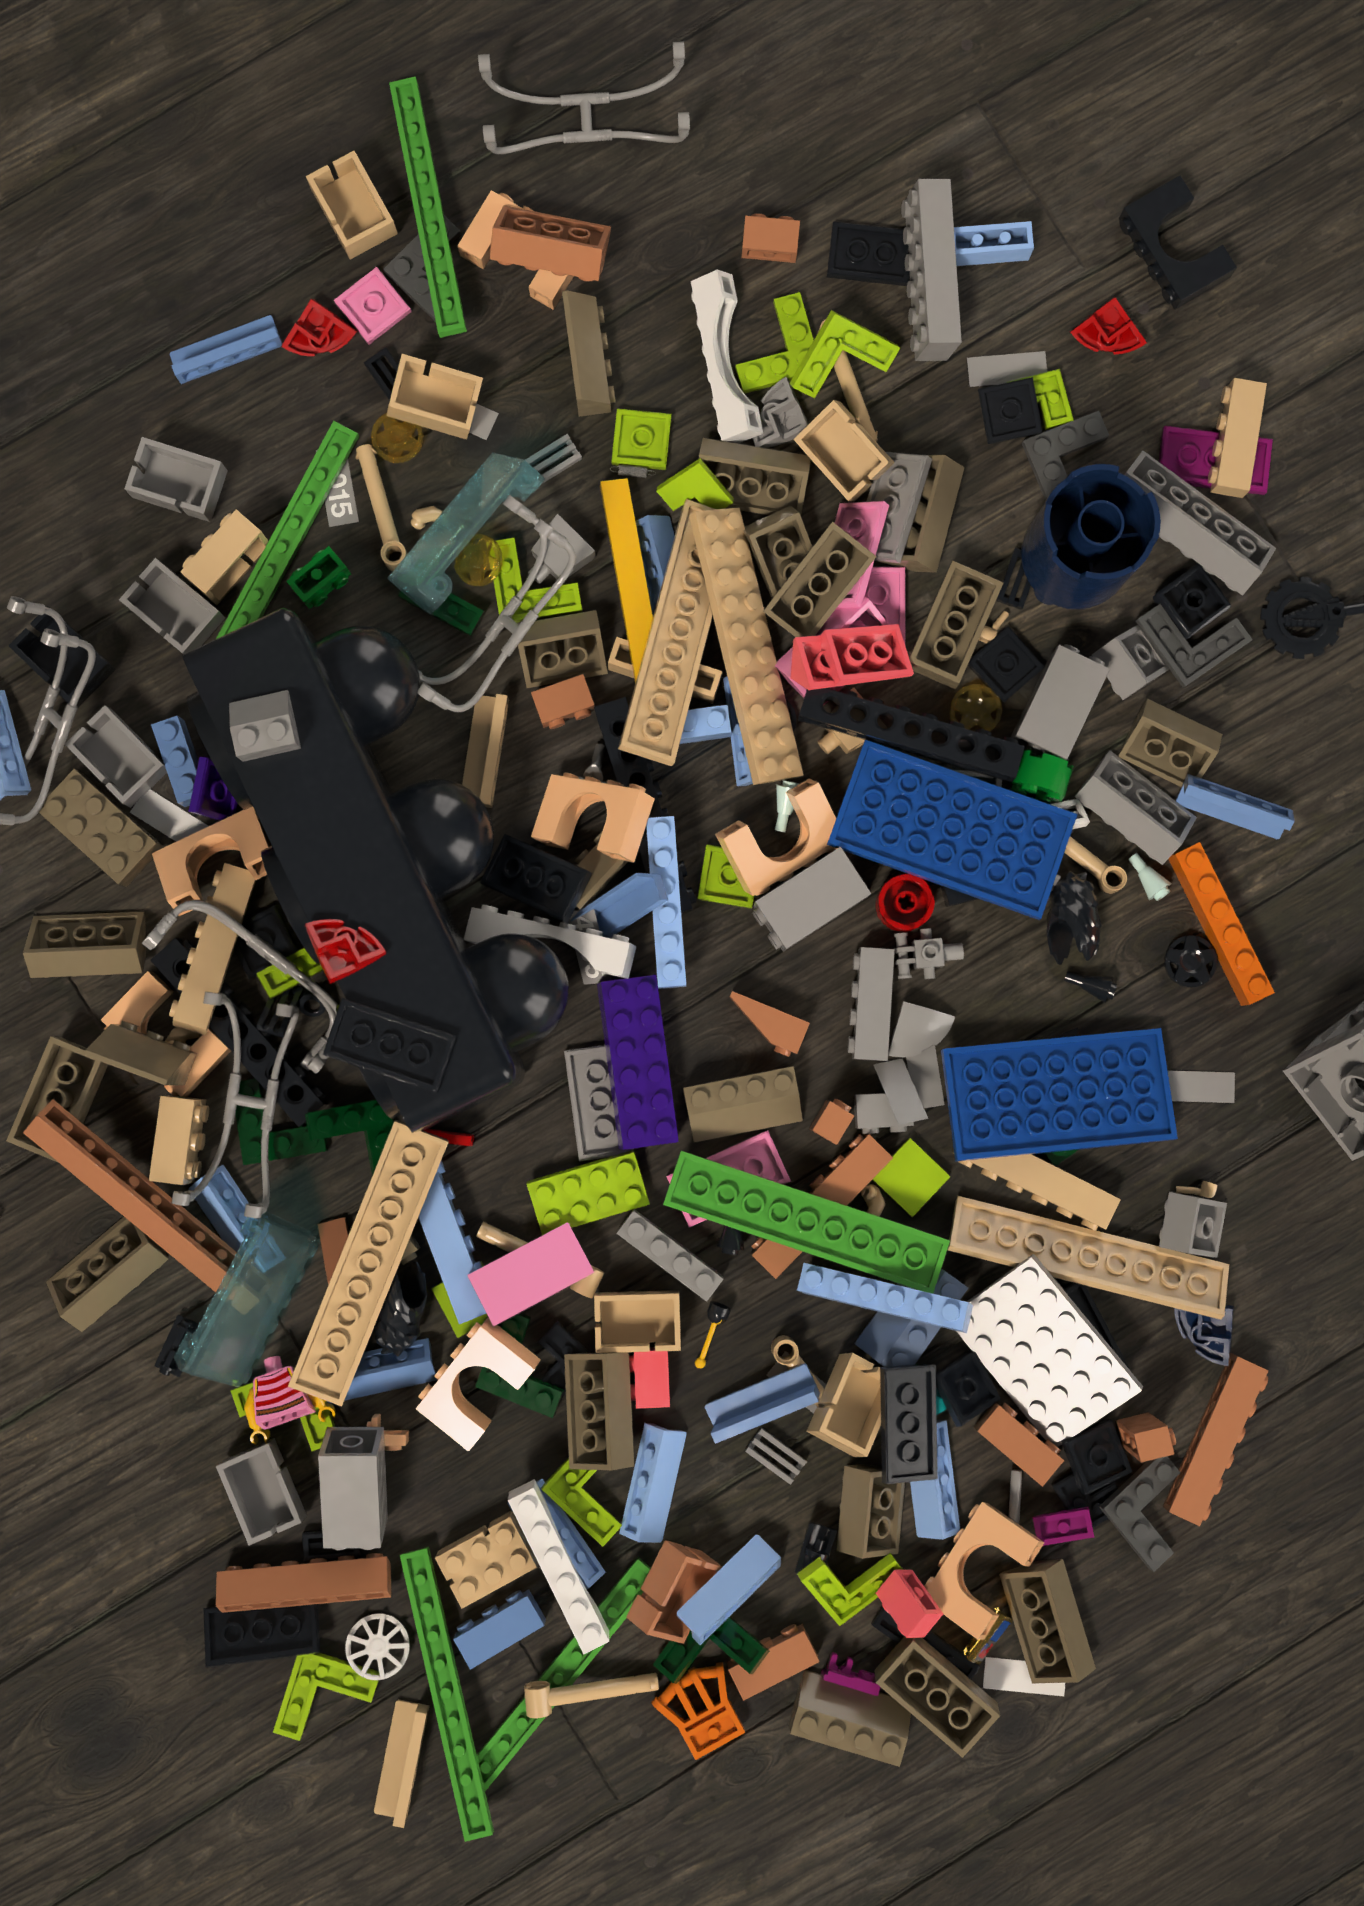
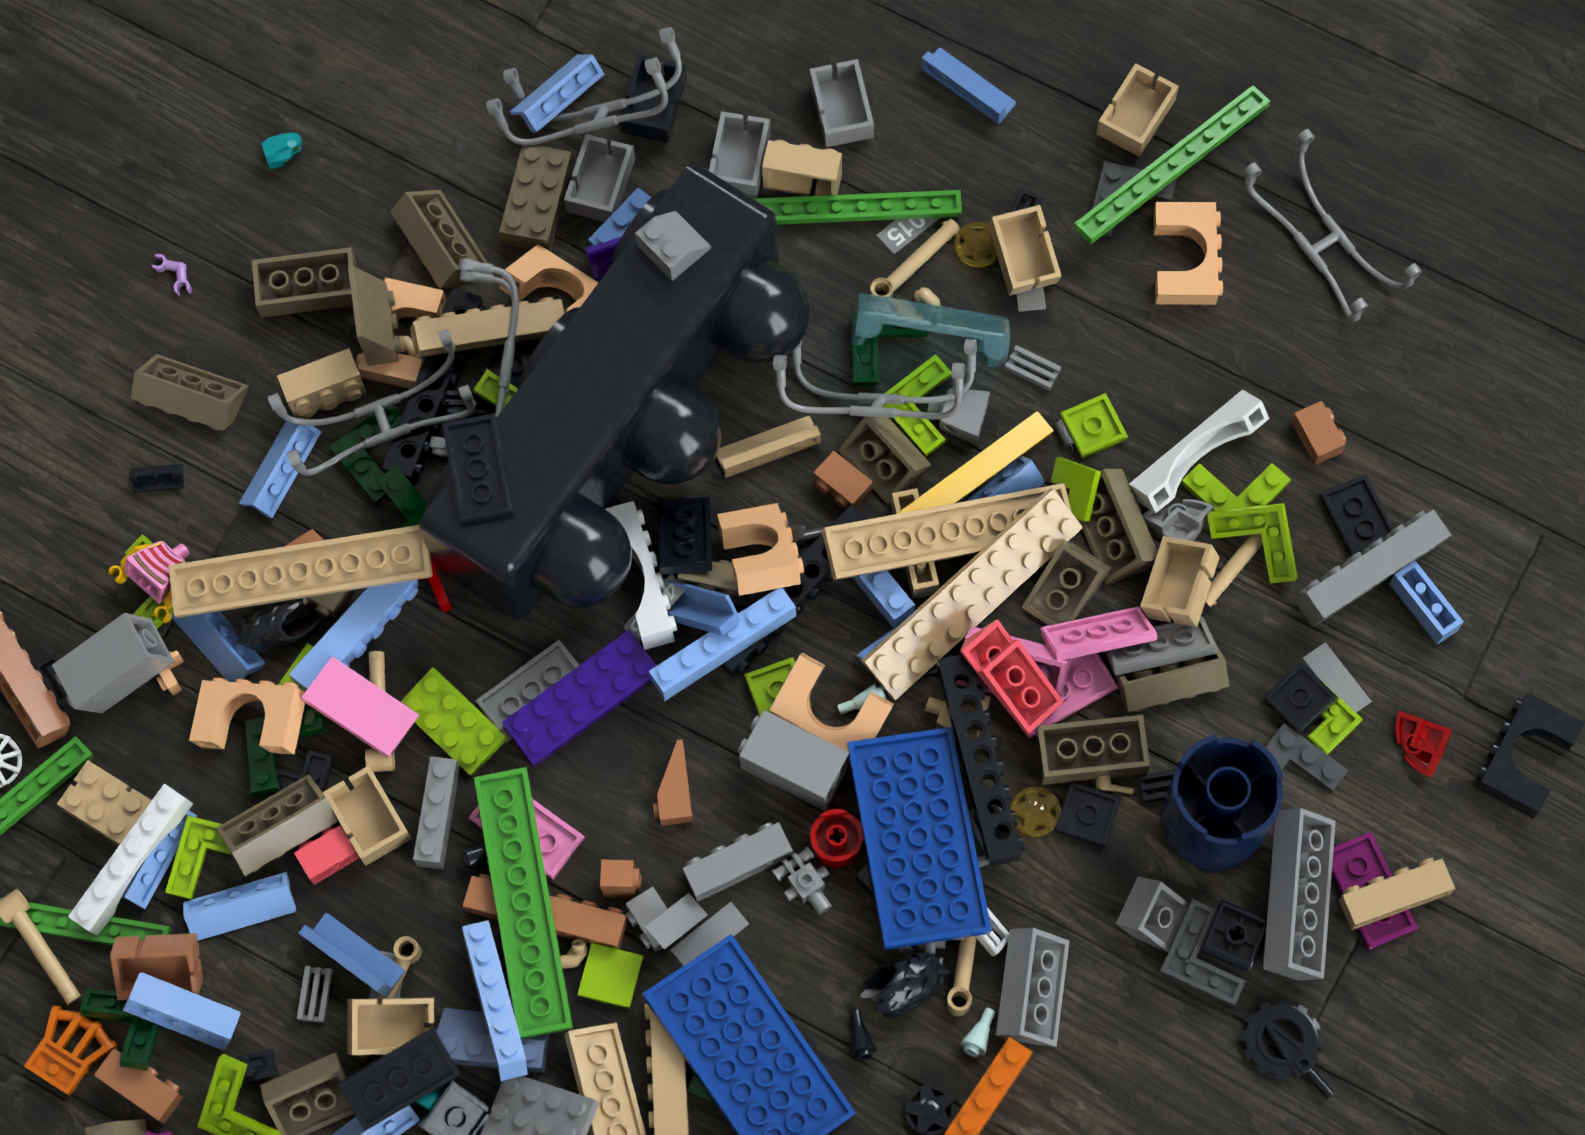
camera: 70 degrees right, 15 degrees down
nougat brick [23,1099,272,1315] -> none
white sticker [130,789,208,842] -> none
clear light blue windscreen [174,1212,318,1387] -> none
light grey piece [216,1438,307,1546] -> none
red brick [281,298,357,356] -> none
green brick [286,546,352,609] -> none
red brick [305,919,386,984] -> none
bright pink tile [334,267,411,345] -> none
medium blue brick [453,1589,546,1670] -> none
clear yellow wheel [454,534,502,587] -> none
nougat slope [490,205,611,281] -> none
dark tan slope [562,290,616,417] -> none
dark tan slope [683,1066,803,1142] -> none
hinge [695,1301,731,1369] -> none
dark tan slope [763,522,877,637] -> none
light grey brick [888,1001,955,1057] -> none
green brick [1010,750,1074,804] -> none
light grey brick [1011,644,1110,760] -> none
dark tan slope [1118,699,1223,787] -> none
medium blue panel [1176,774,1294,839] -> none

